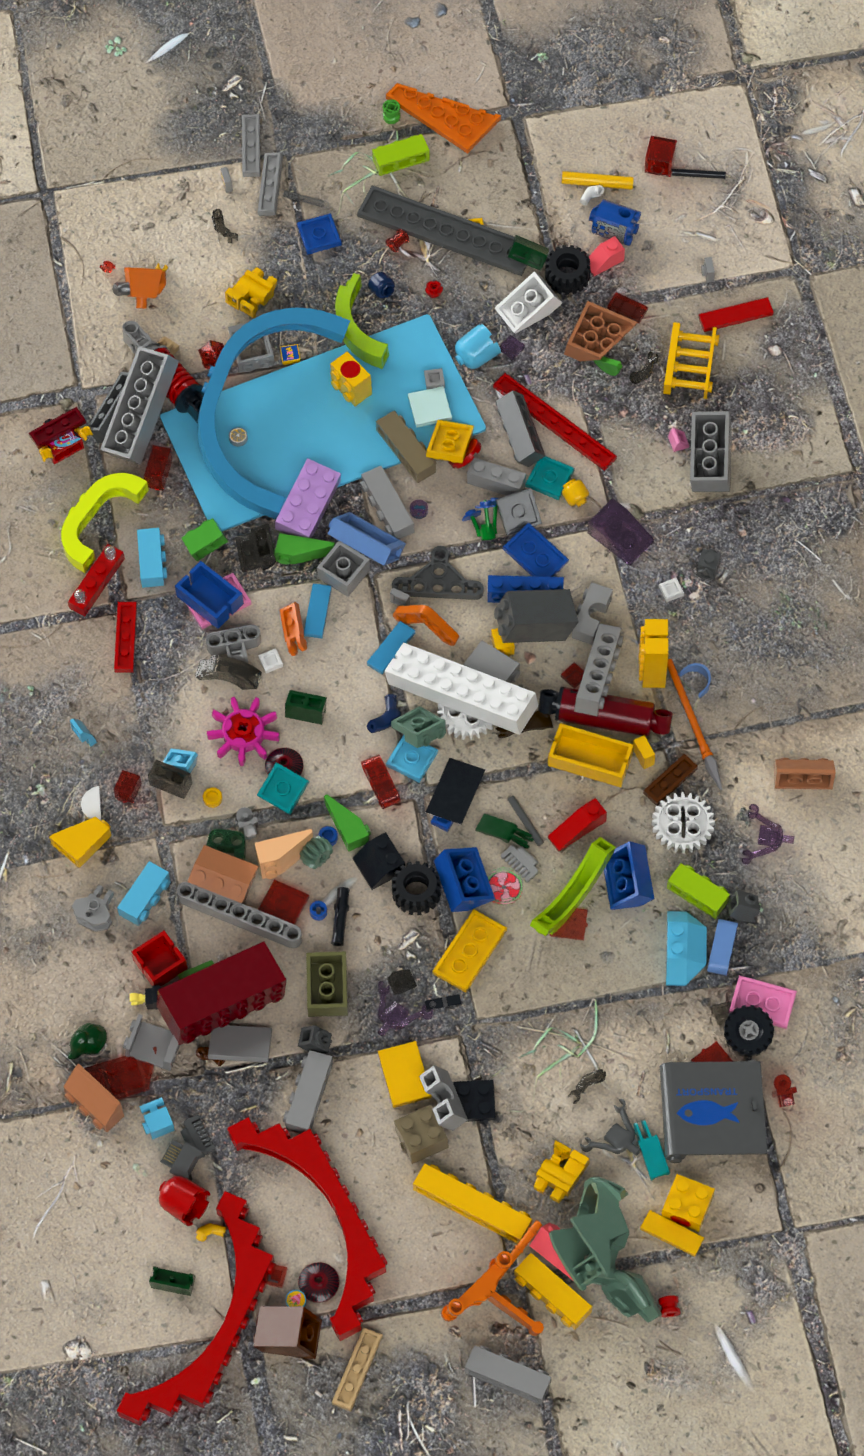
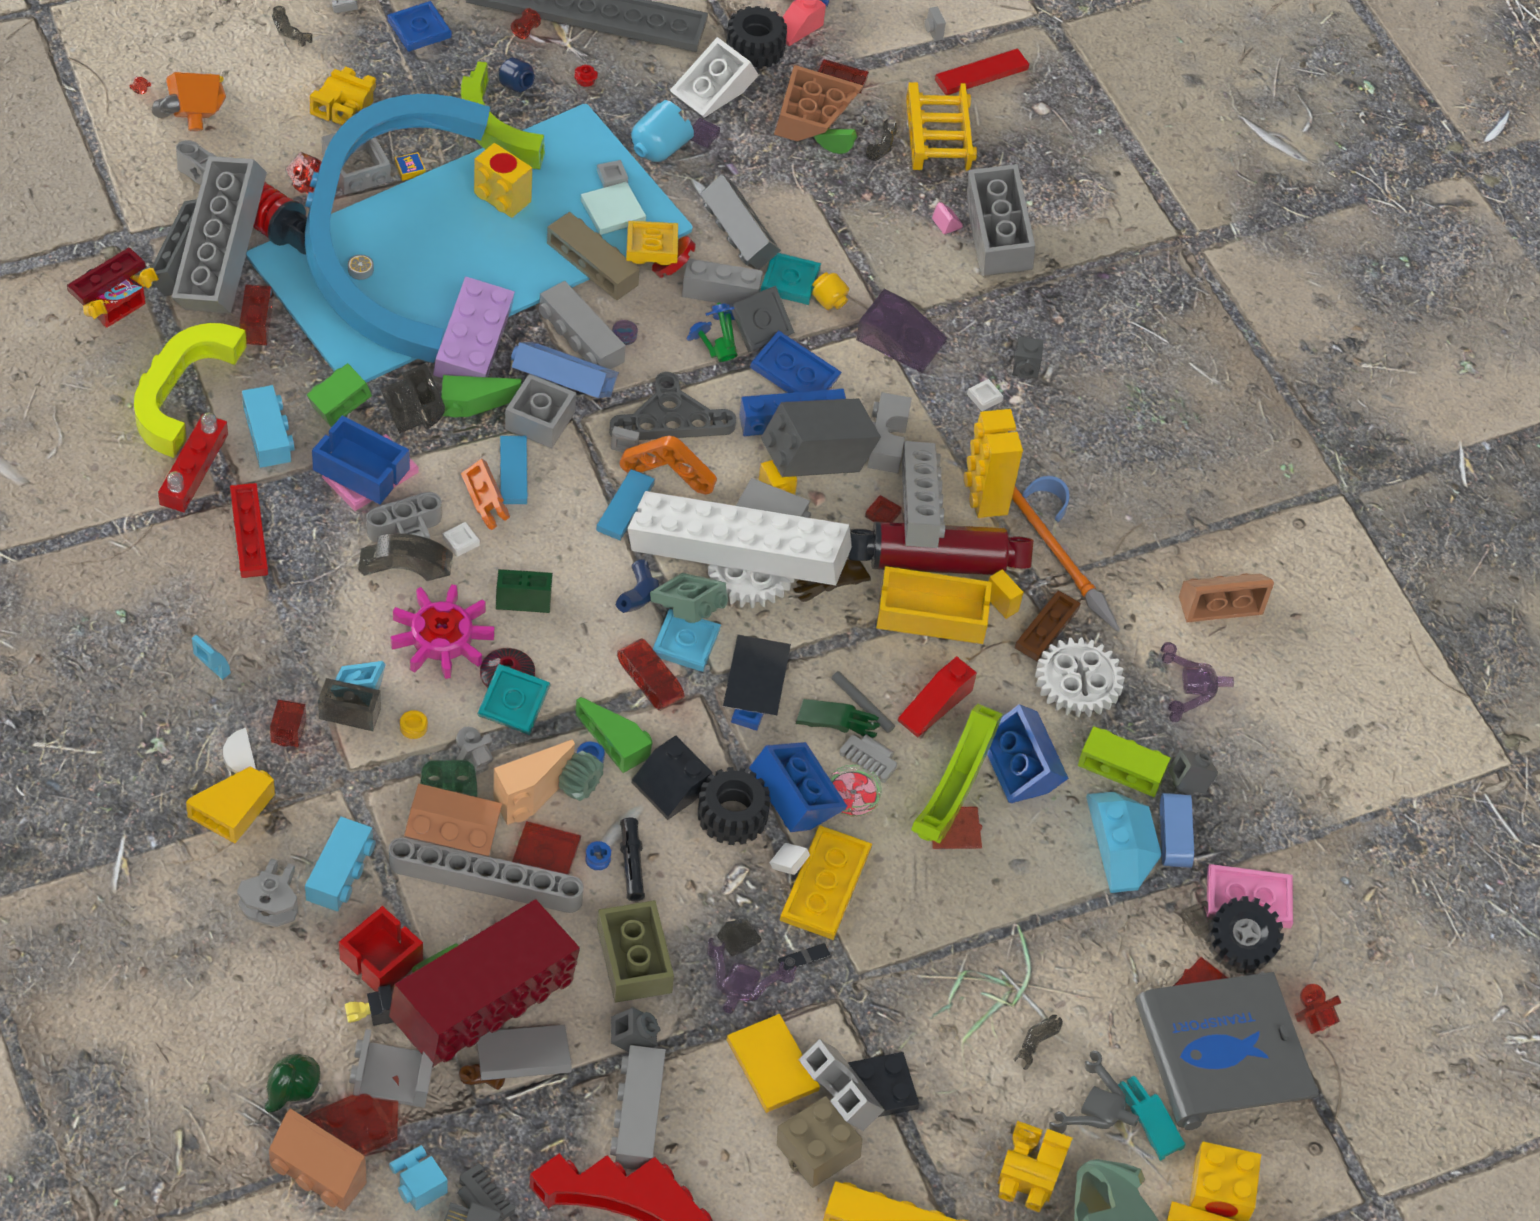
camera: 20 degrees left, 10 degrees down
red tile [493,373,617,471] -> none
dark green hinge [508,235,549,271] -> none
none -> white tile [769,843,810,875]

